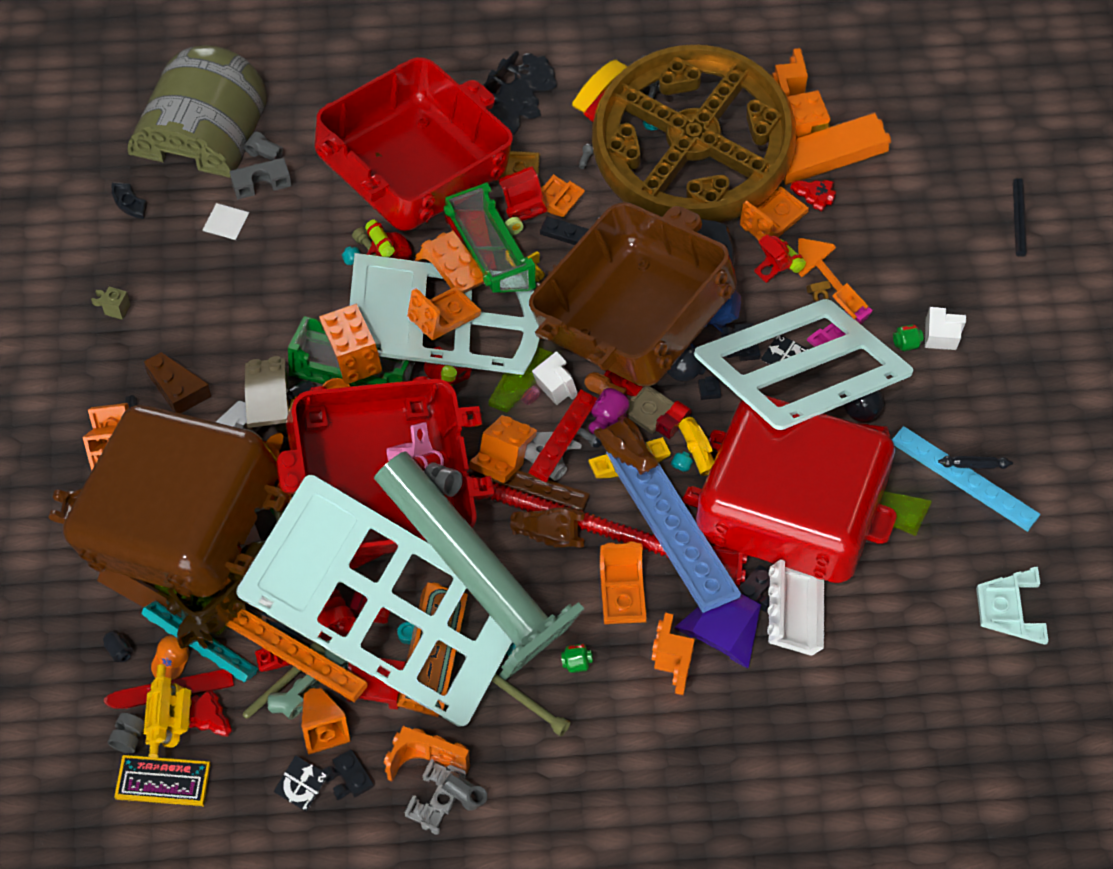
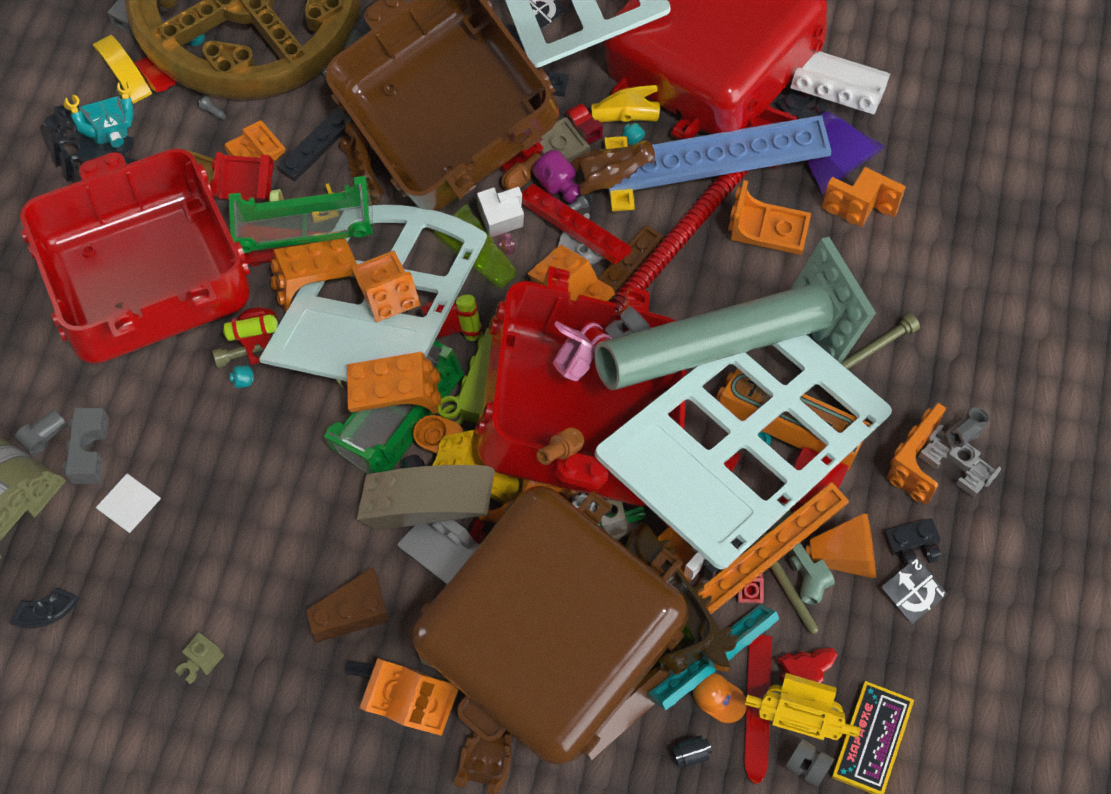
camera: 70 degrees left, 5 degrees up
reddish brown animal [510,507,585,547] -> none
none -> teal torso [63,81,134,148]
none -> dark orange arm [537,428,584,465]

